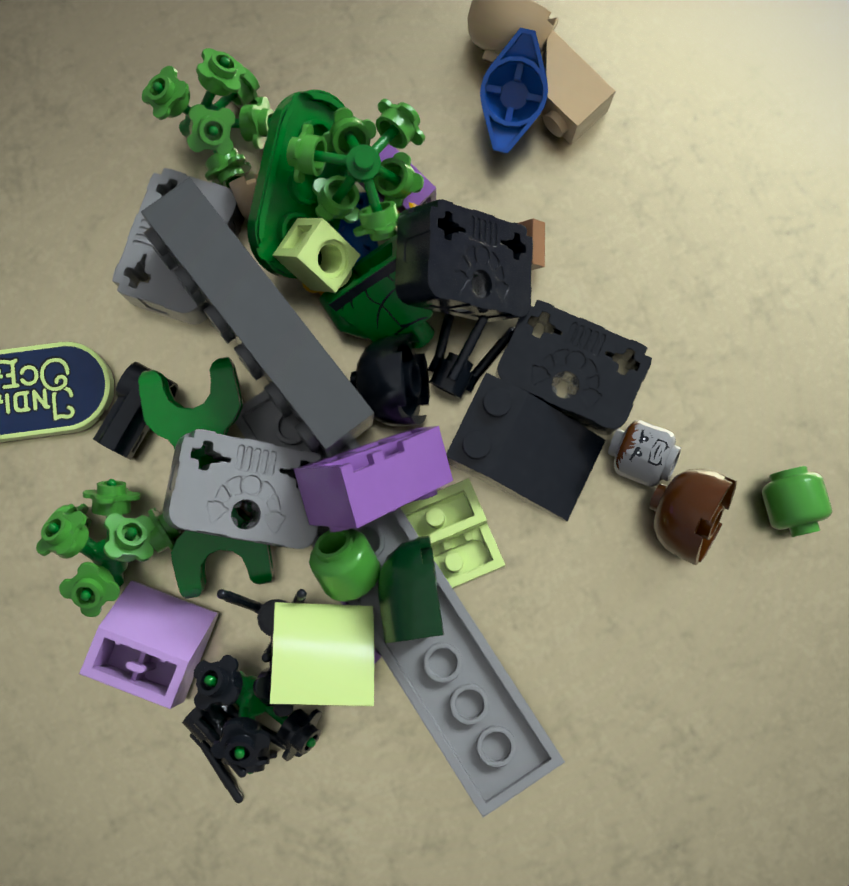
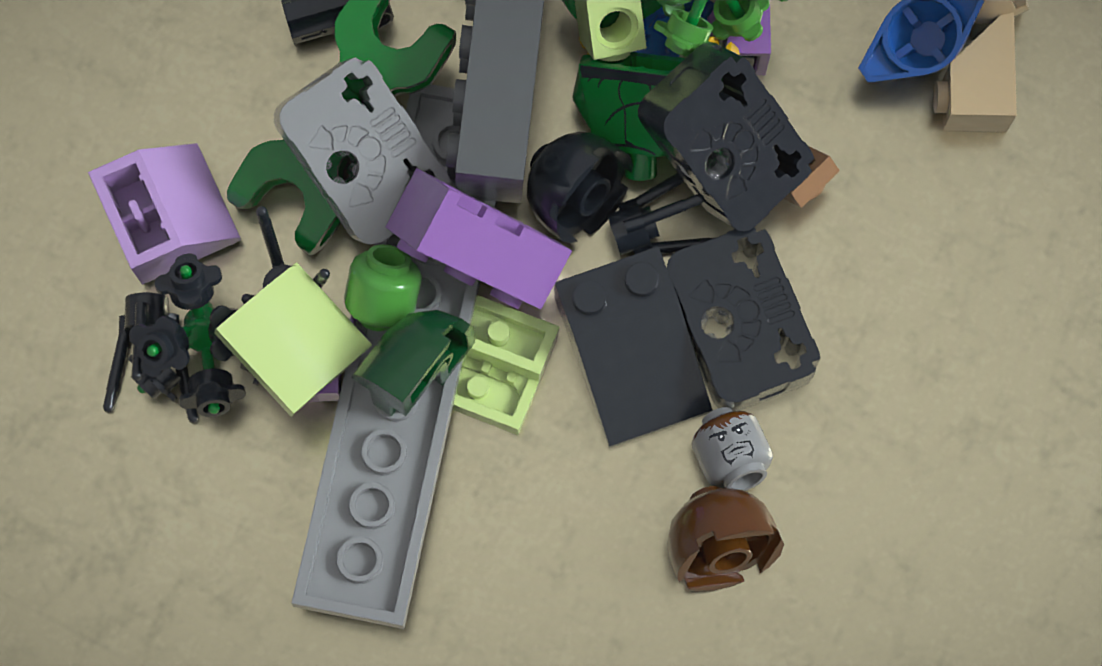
camera: 45 degrees right, 5 degrees down
bright green plant [36,479,181,617] -> none
bright green head [762,466,832,537] -> none

